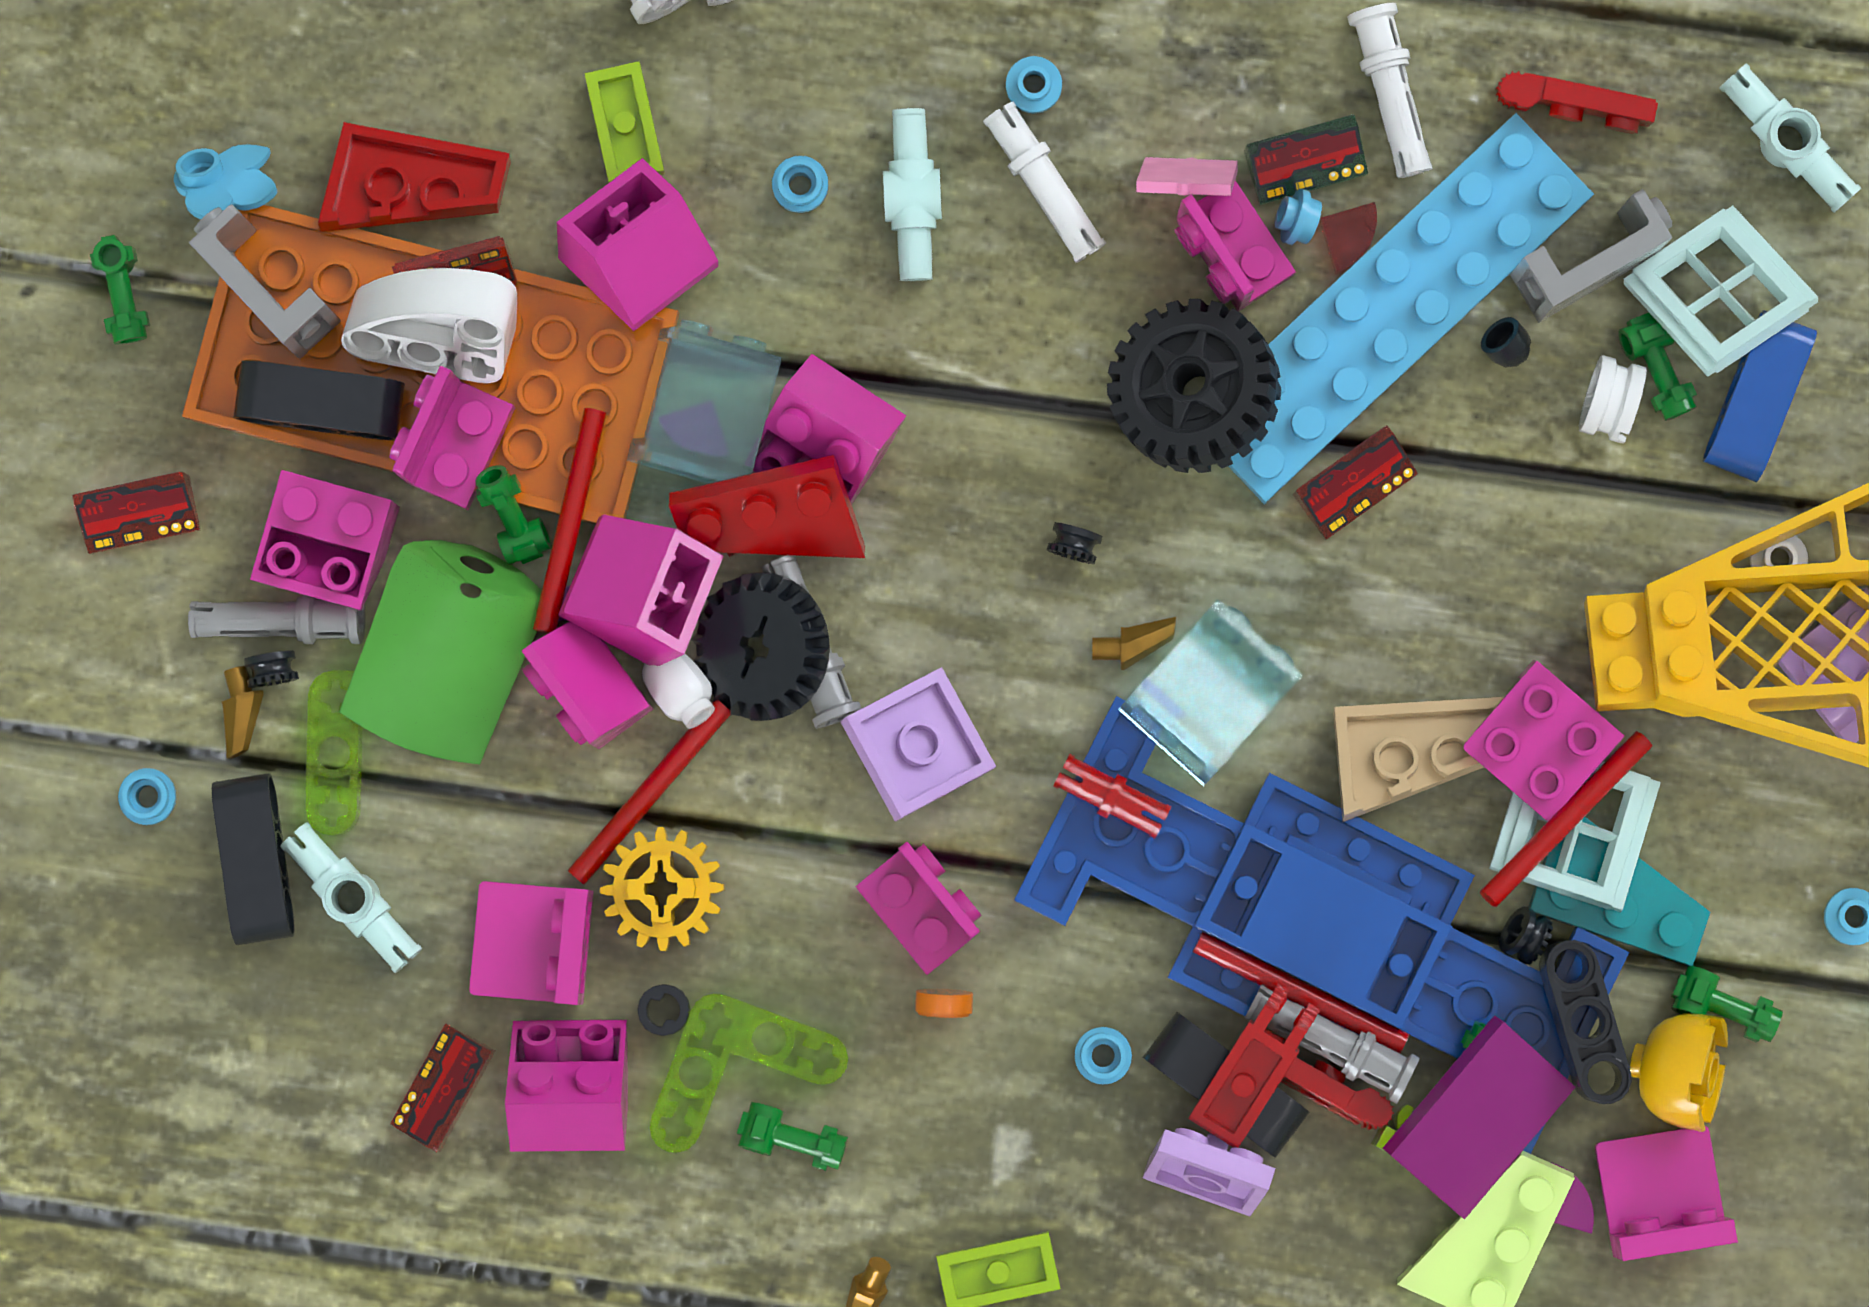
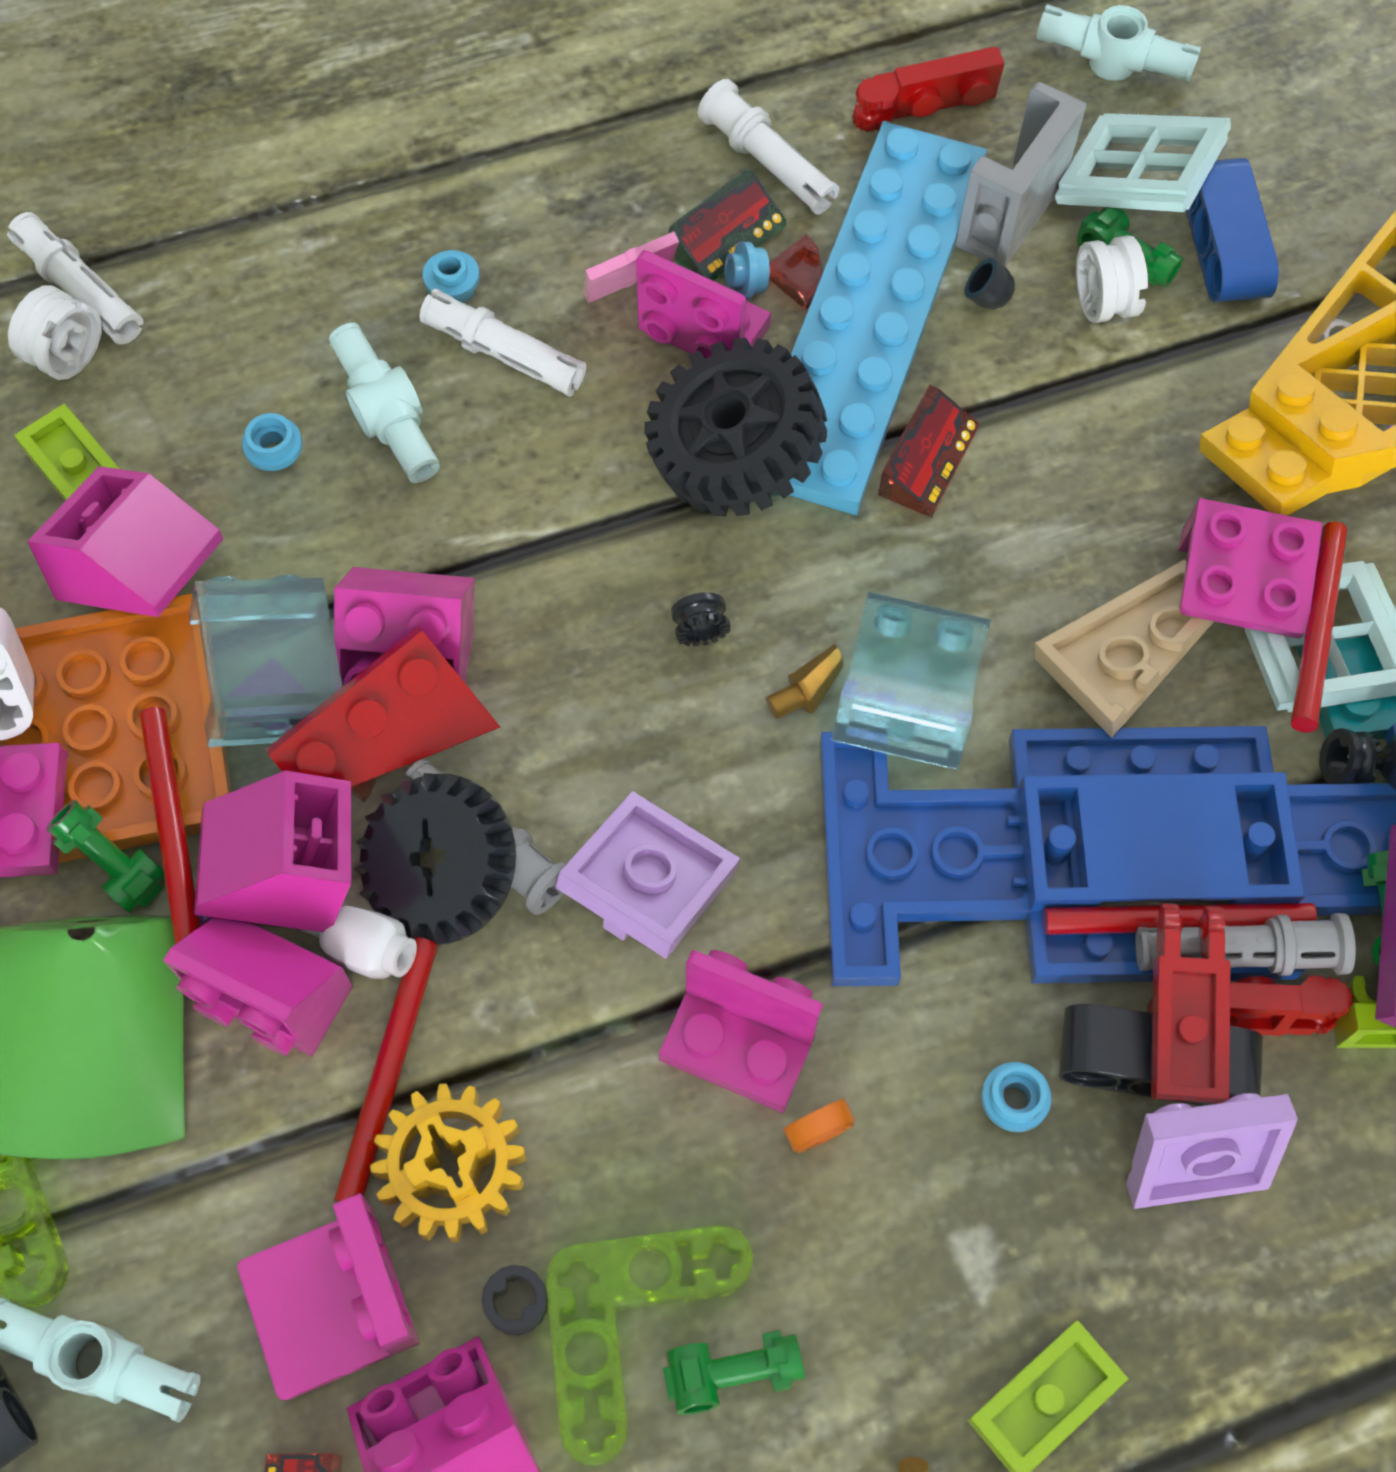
camera: 35 degrees left, 20 degrees down
red pin [1053,754,1172,839] -> none

